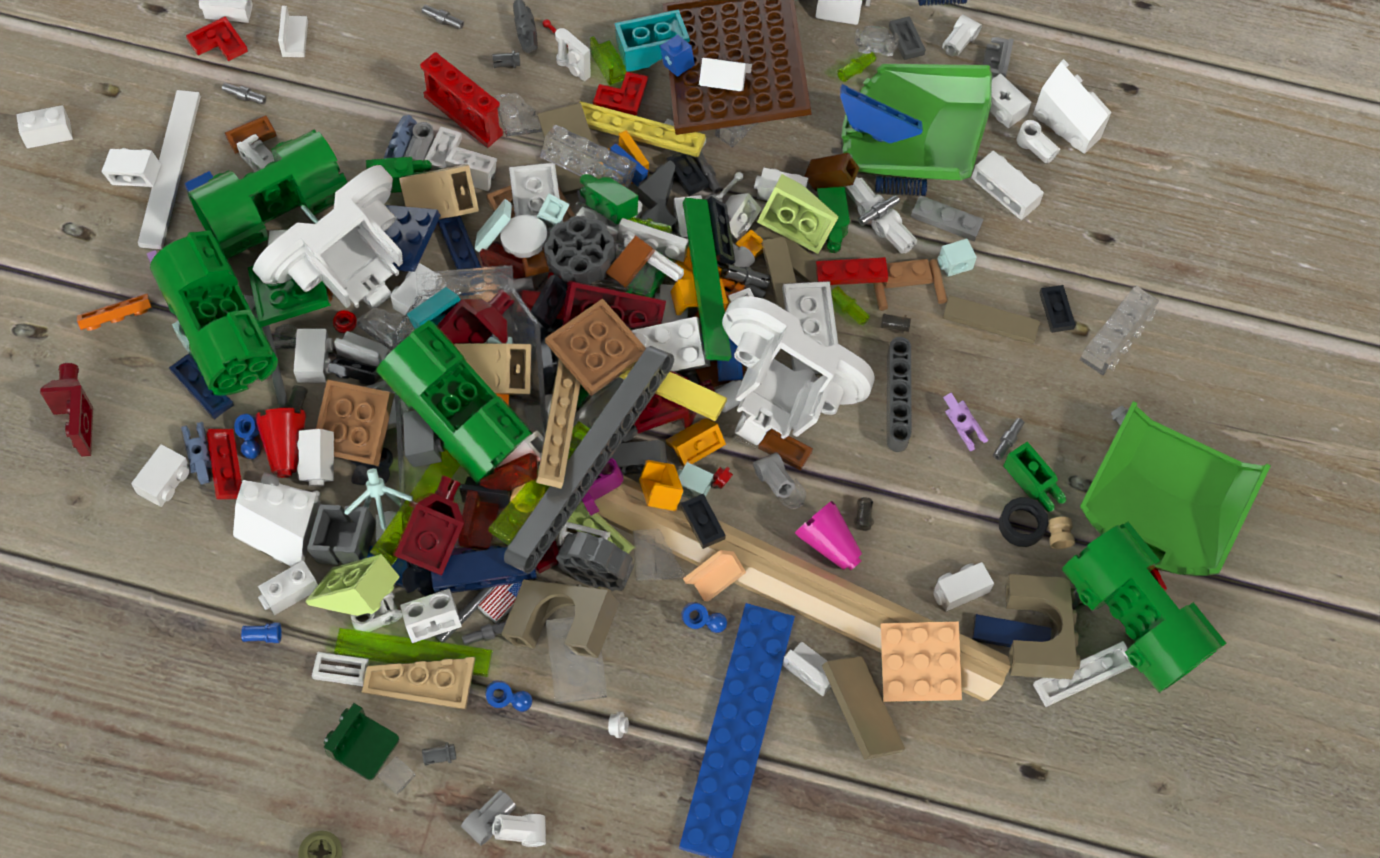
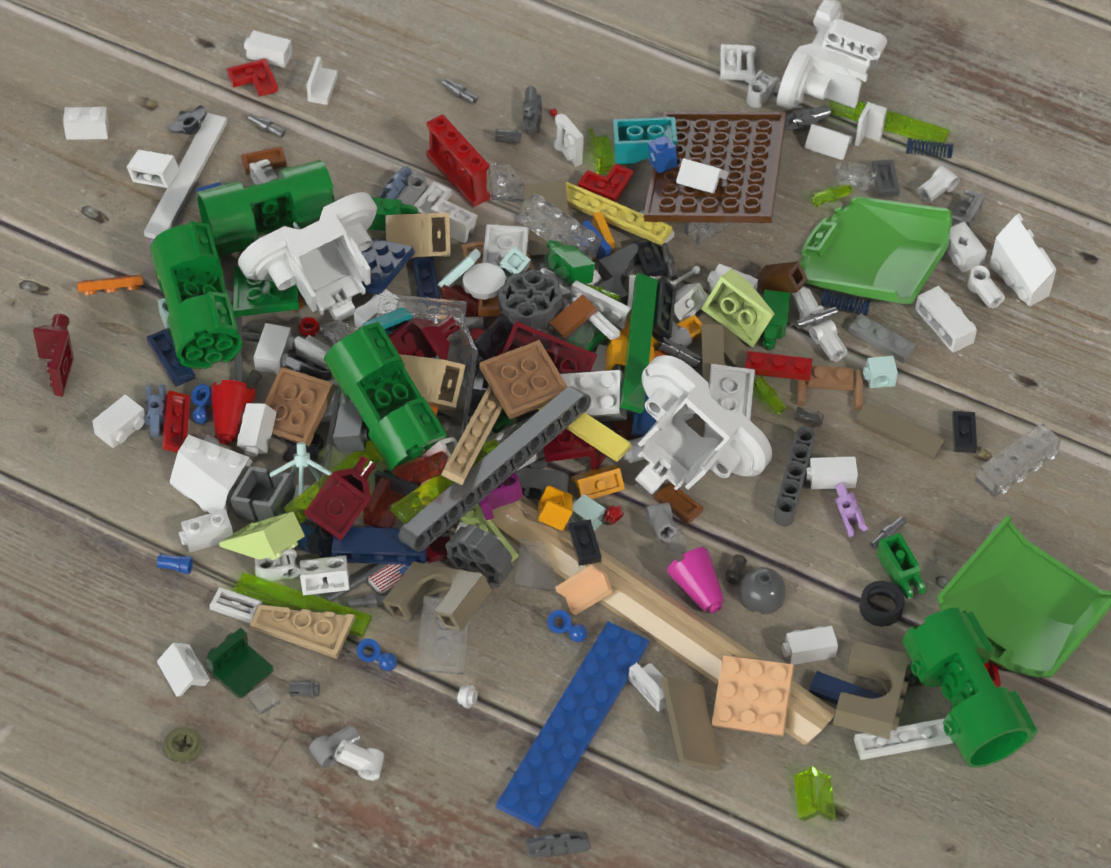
camera: 15 degrees right, 10 degrees down
blue wedge [840,84,923,143] -> none
tan wheel [1047,517,1075,549] -> none
none -> white panel [157,643,210,697]
none -> plate [168,105,206,135]
none -> dark grey cylinder [739,567,786,614]
none -> clear neon green panel [794,767,836,822]
none -> white brick [805,456,858,489]

